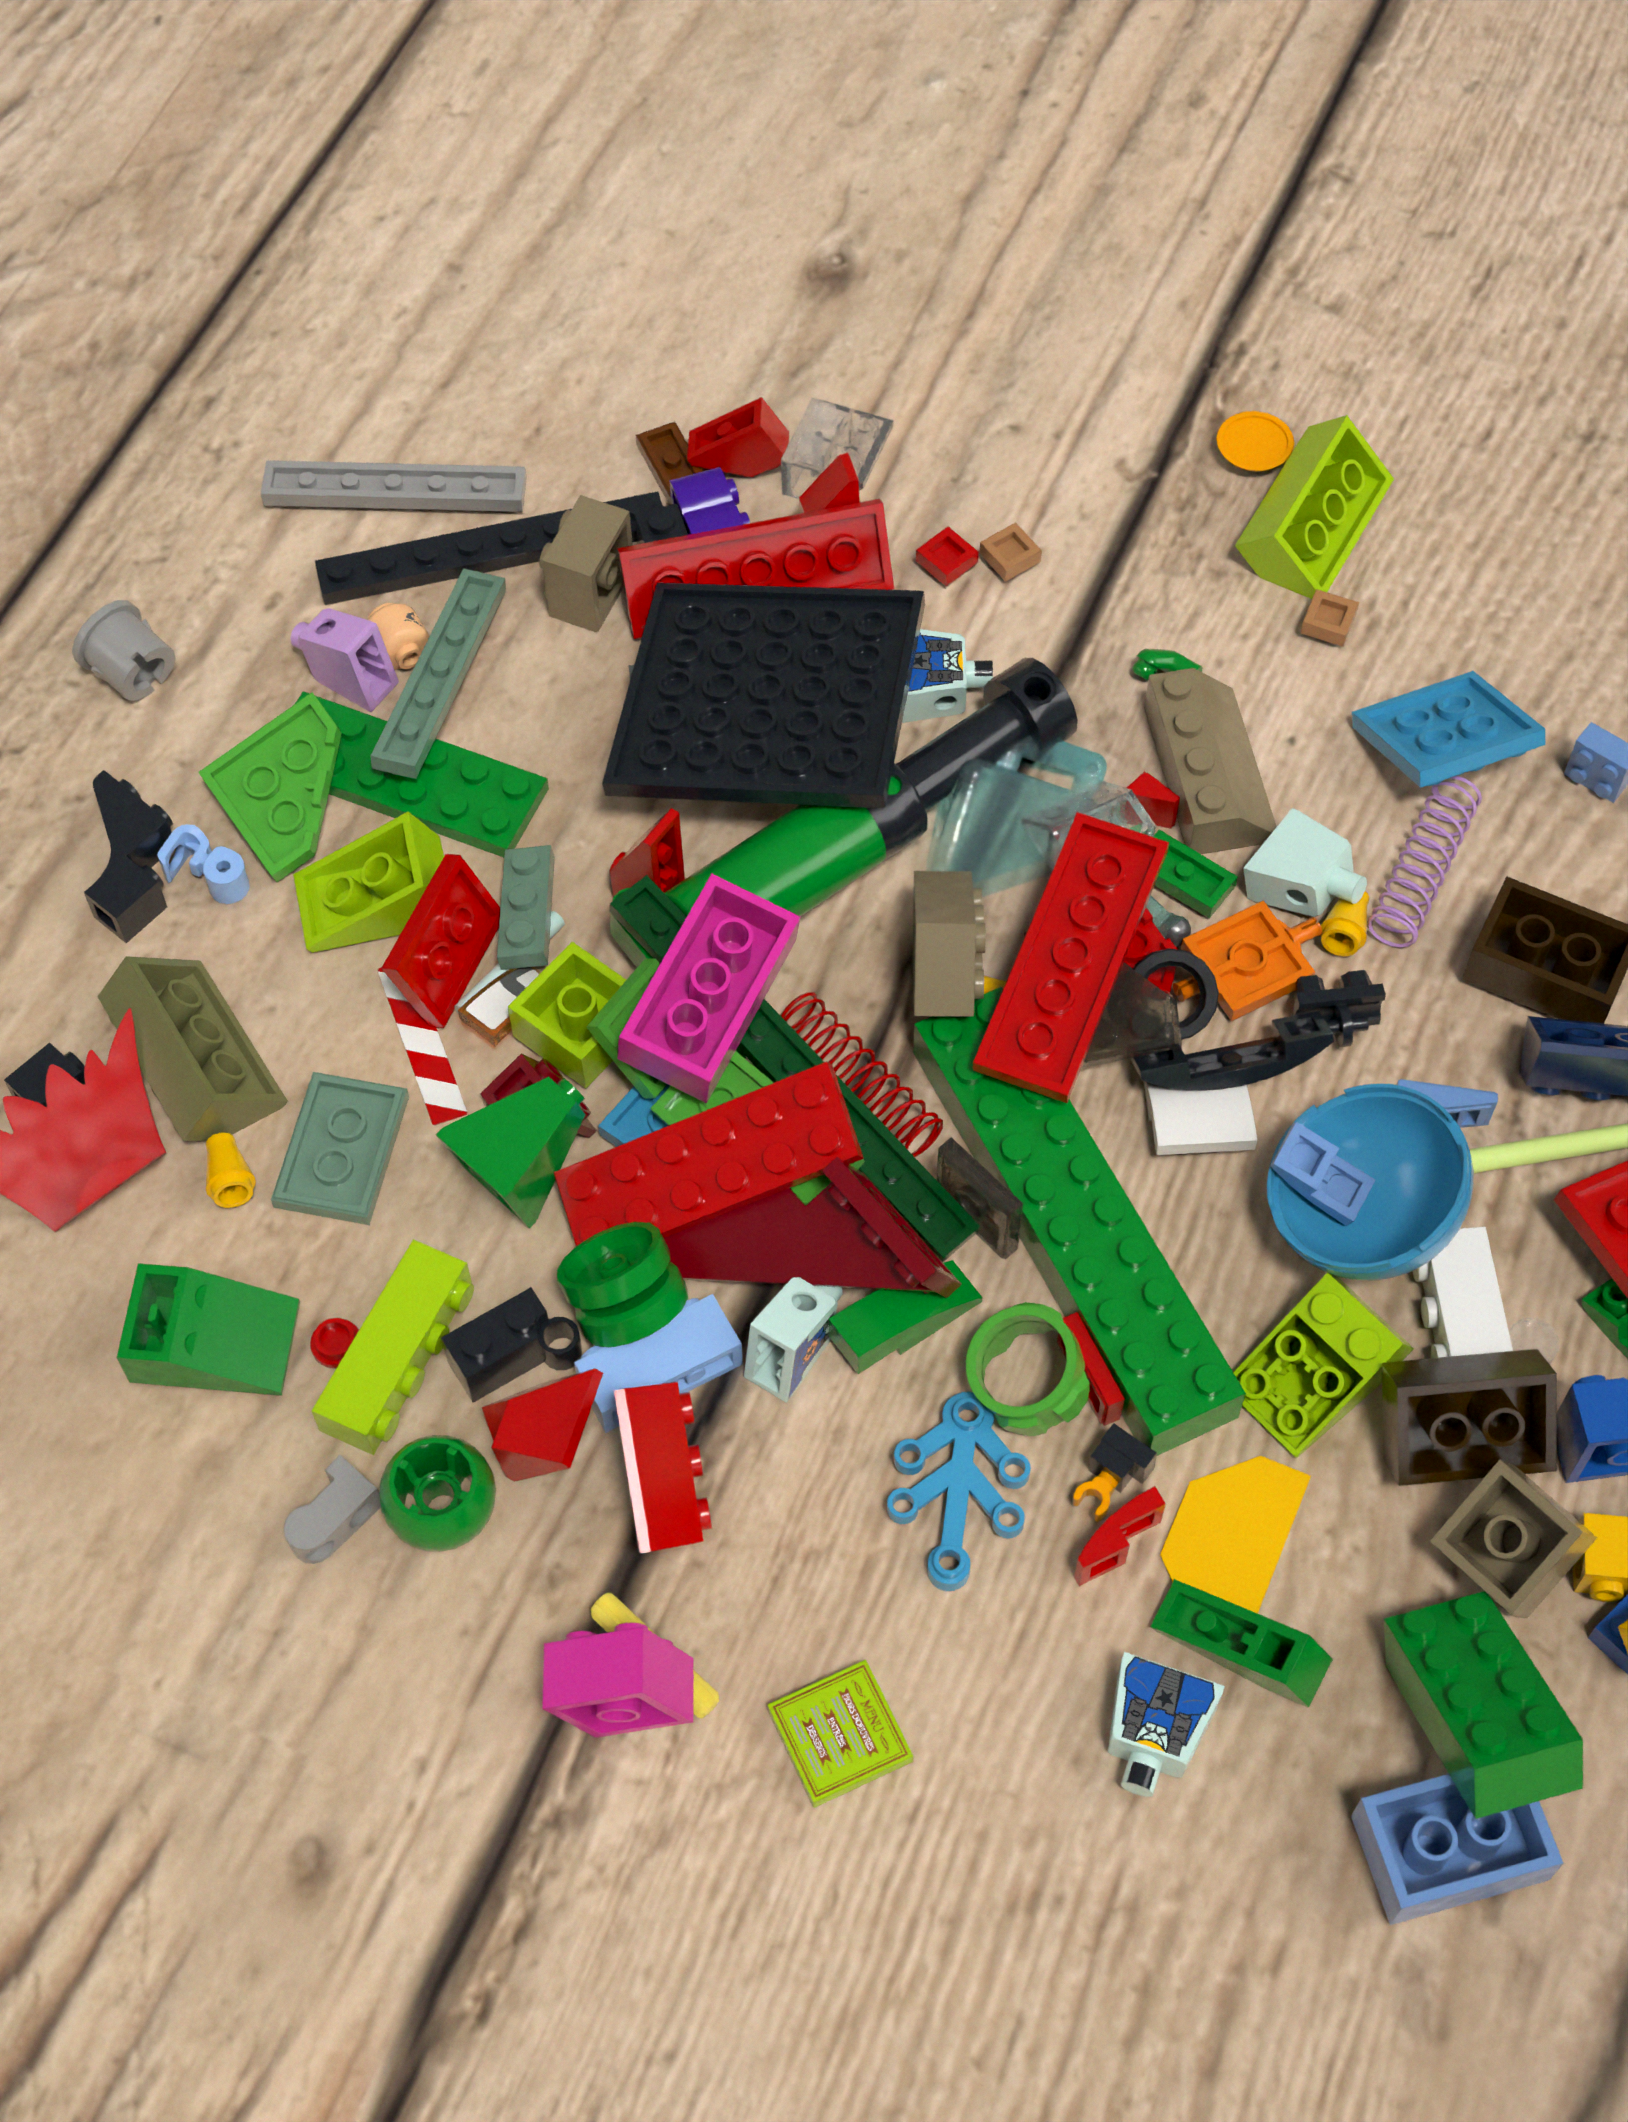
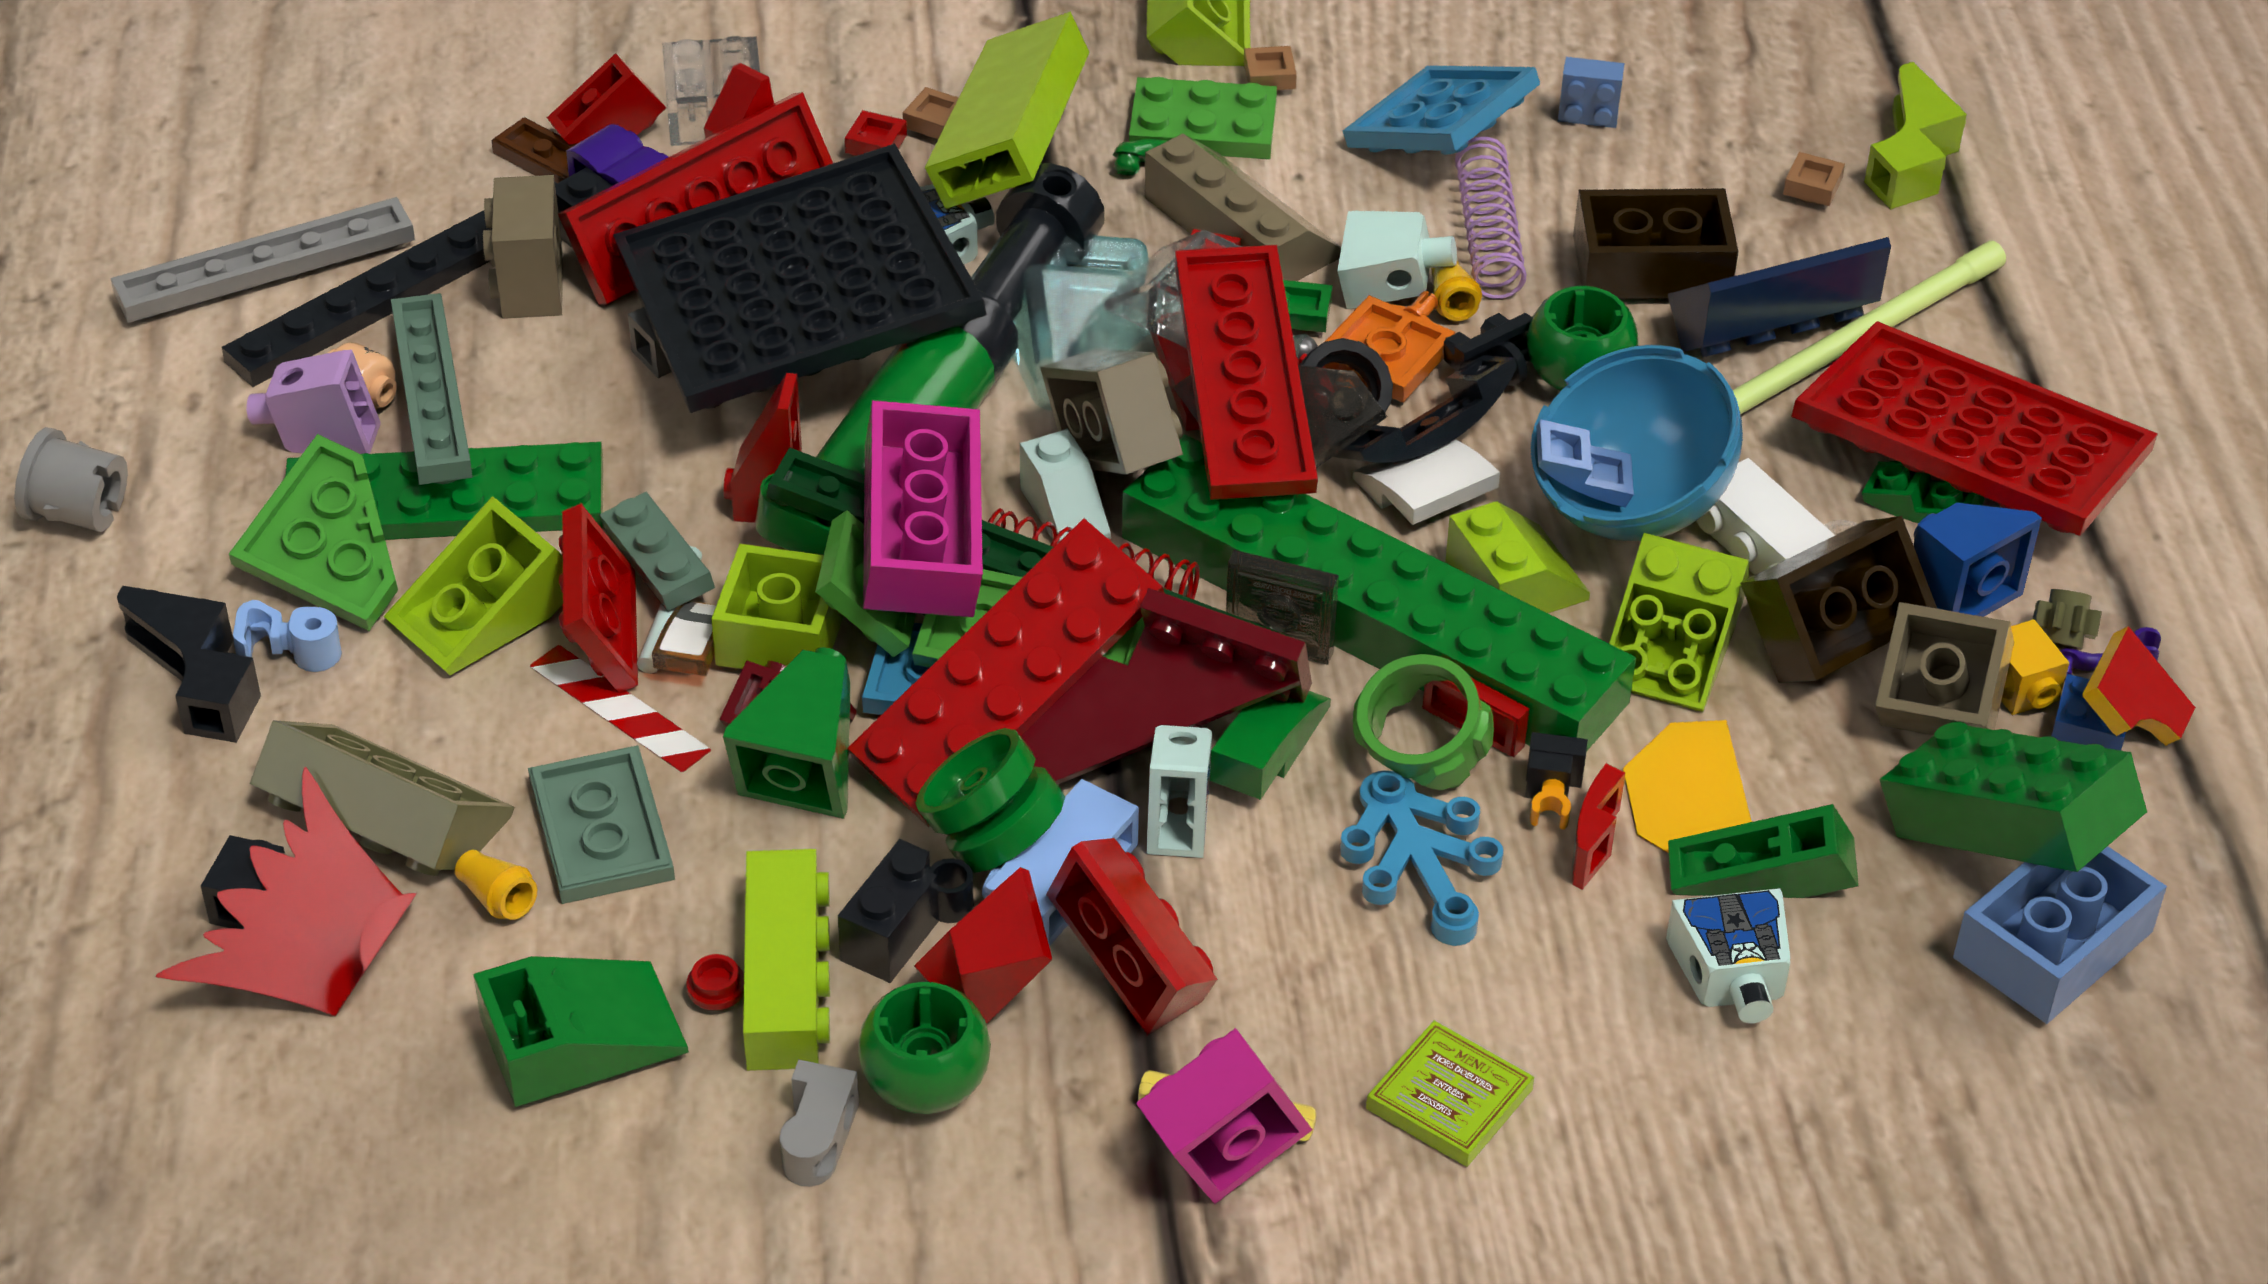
camera: 30 degrees left, 15 degrees down
none -> lime brick [925,12,1089,209]
none -> light aqua slope [1020,429,1111,544]
none -> bright green plate [1129,77,1277,159]
none -> lime slope [1445,501,1590,613]
none -> green wheel [1527,286,1638,391]

